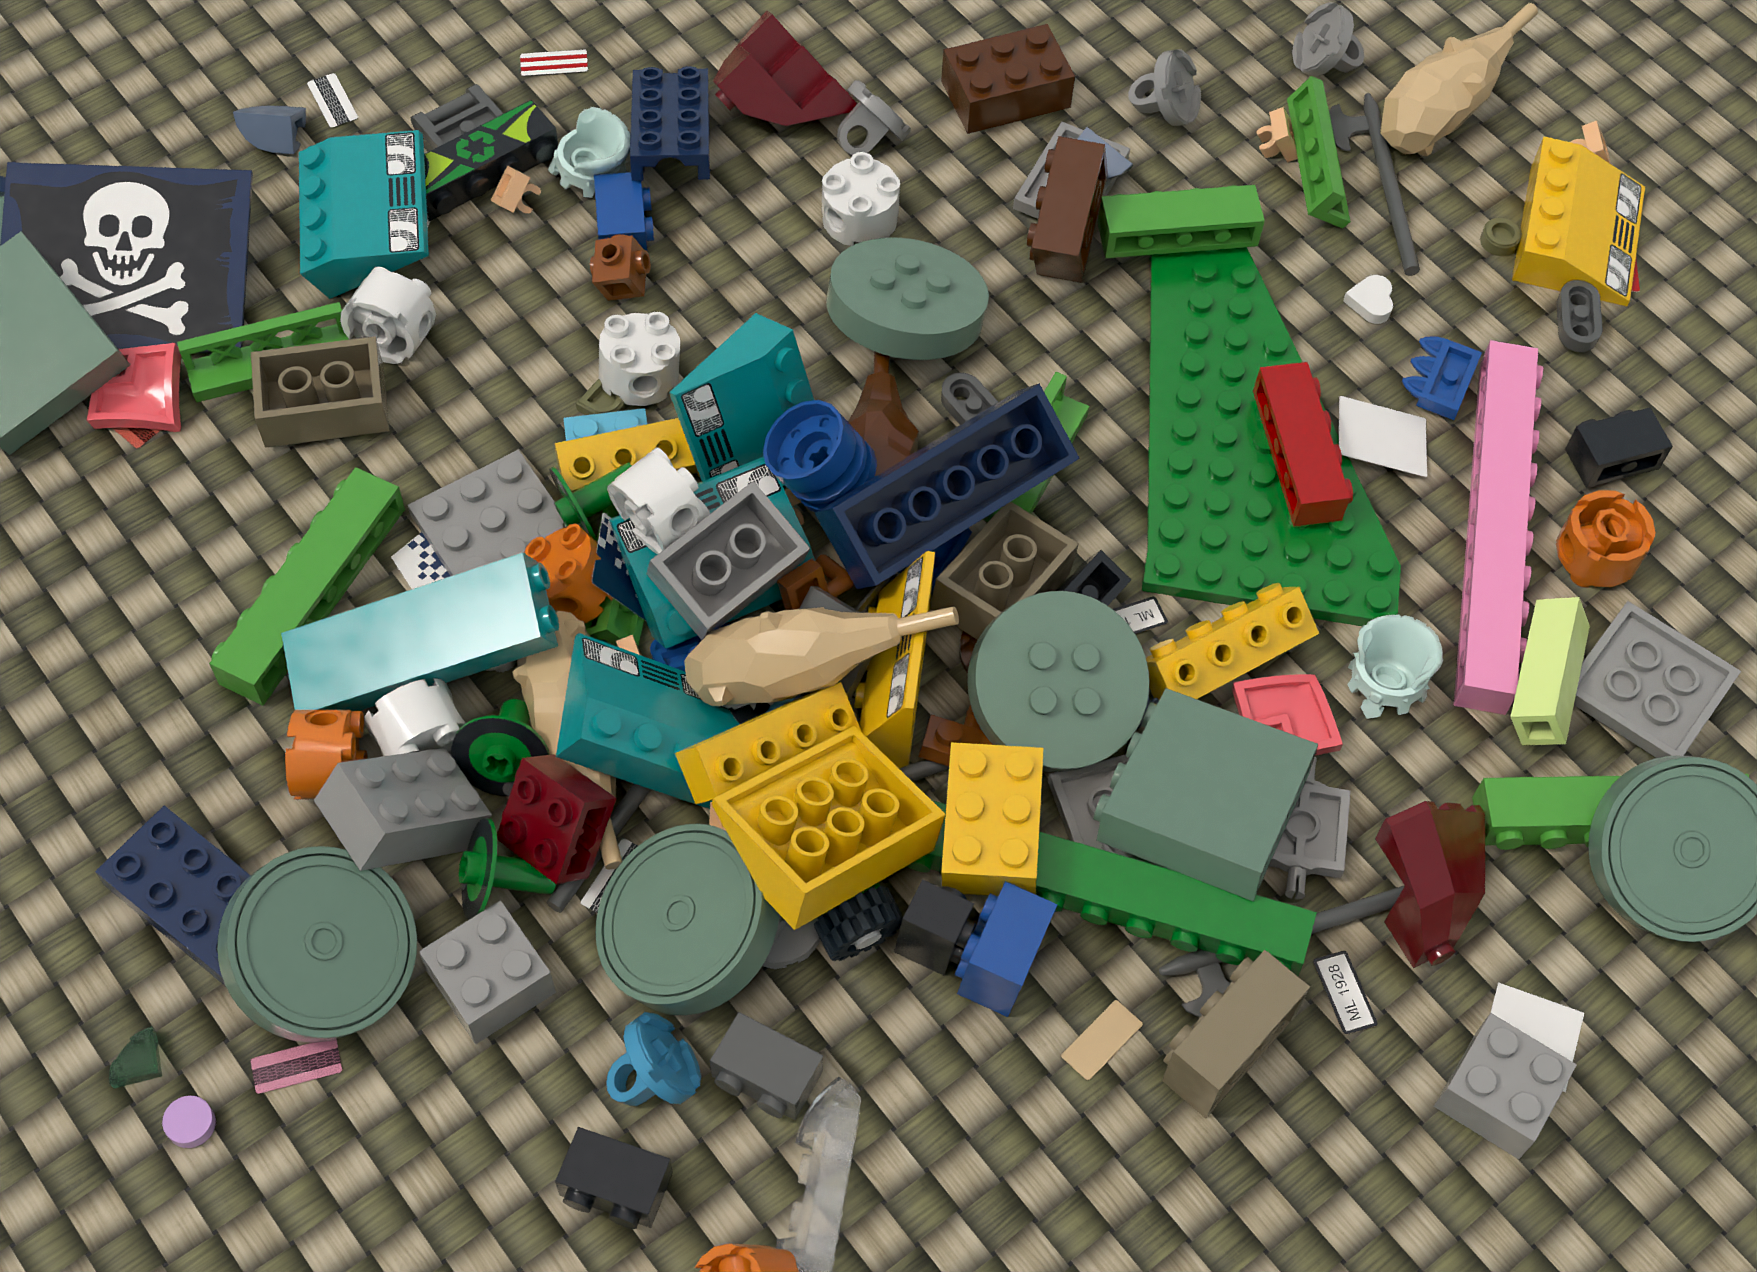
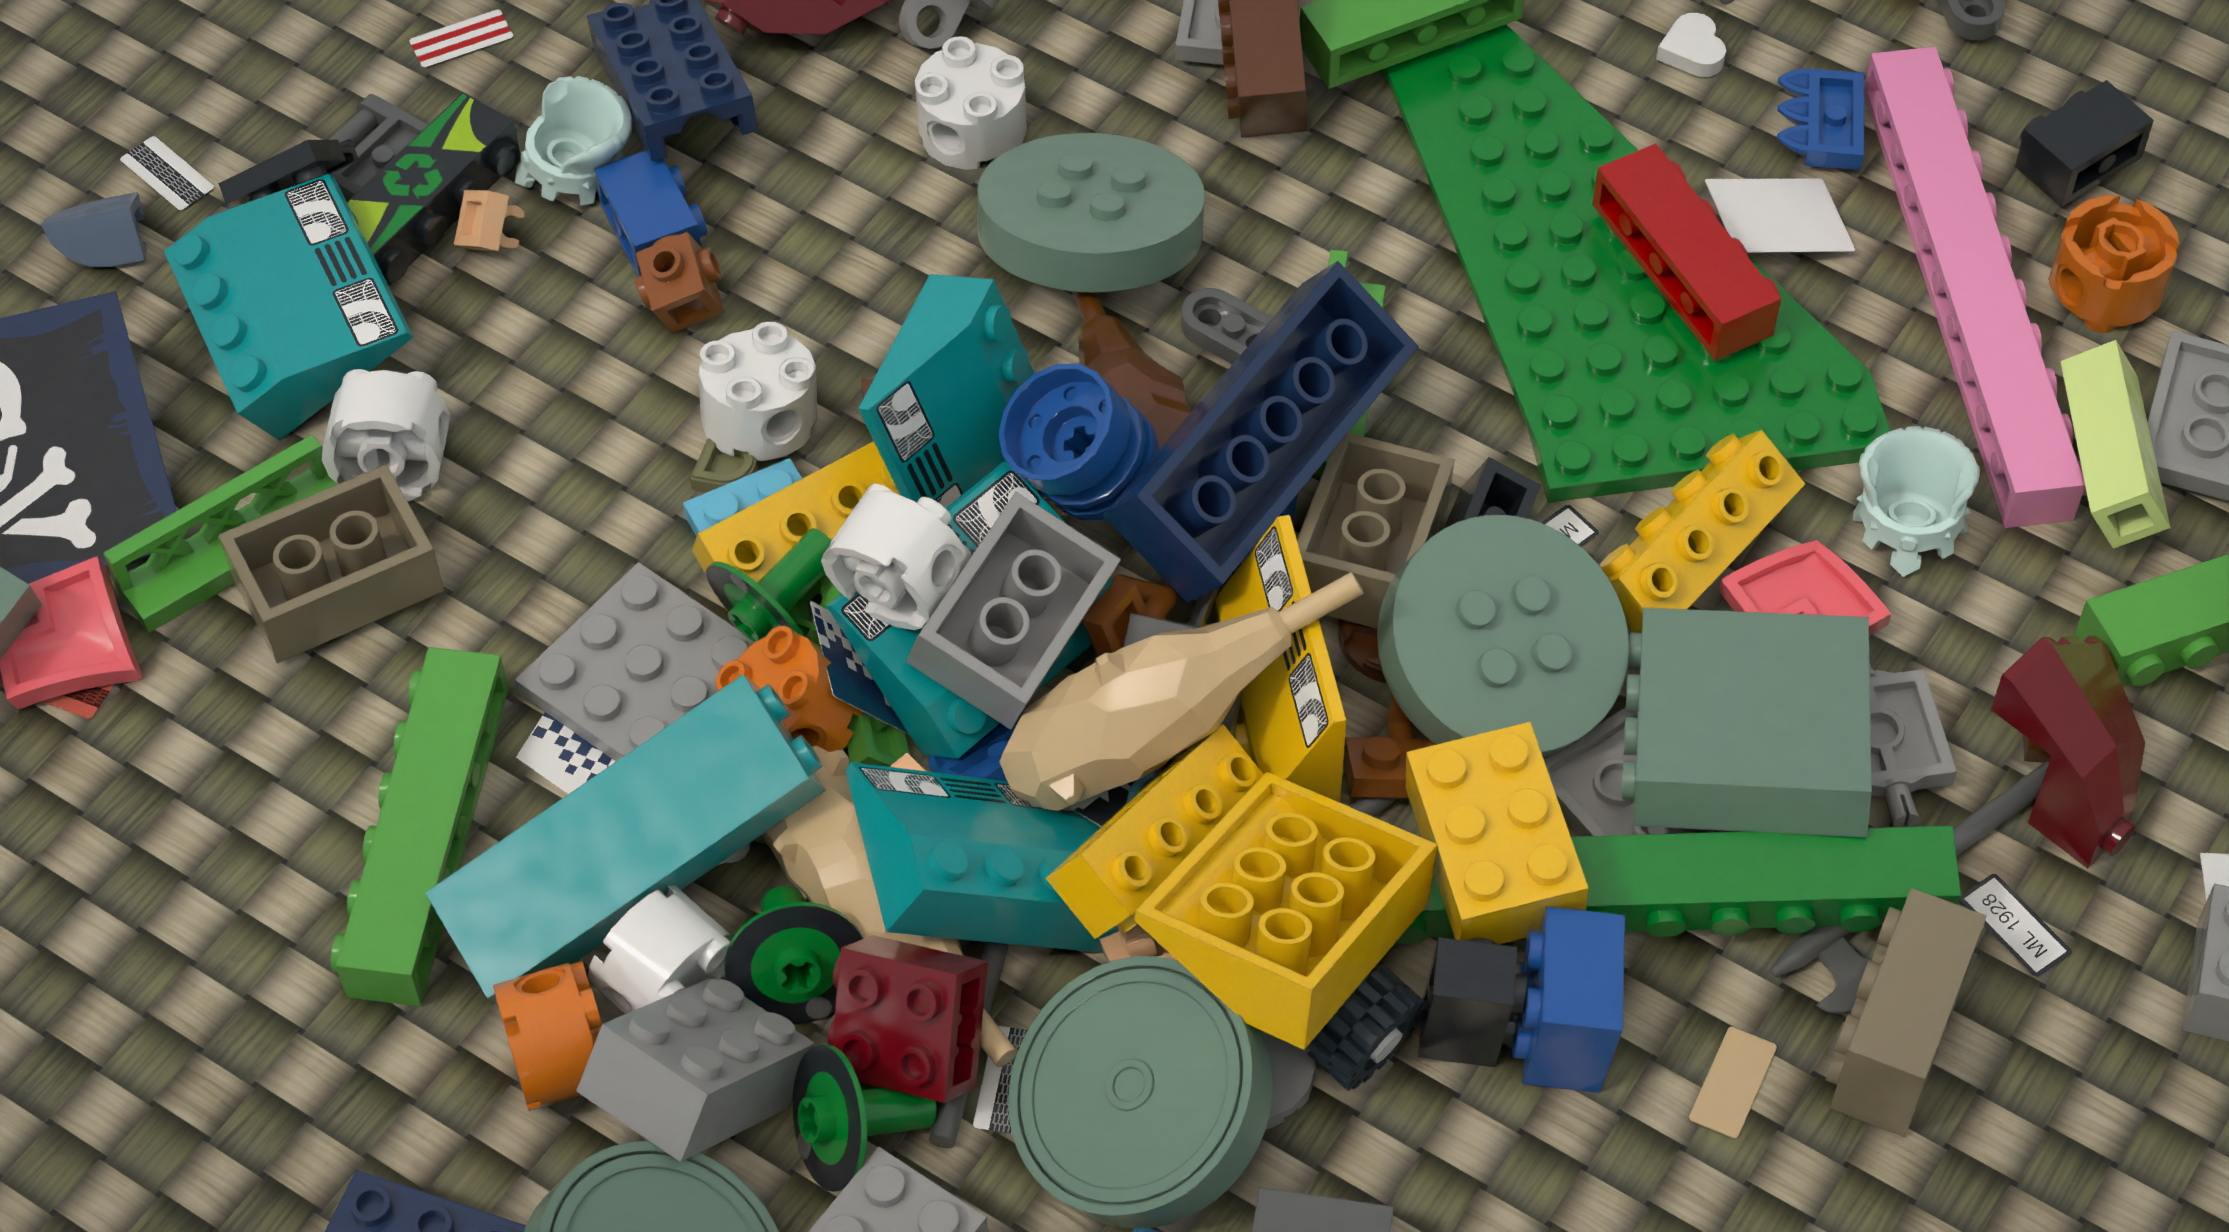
camera: 15 degrees left, 5 degrees down
none -> black plate [218,139,359,205]

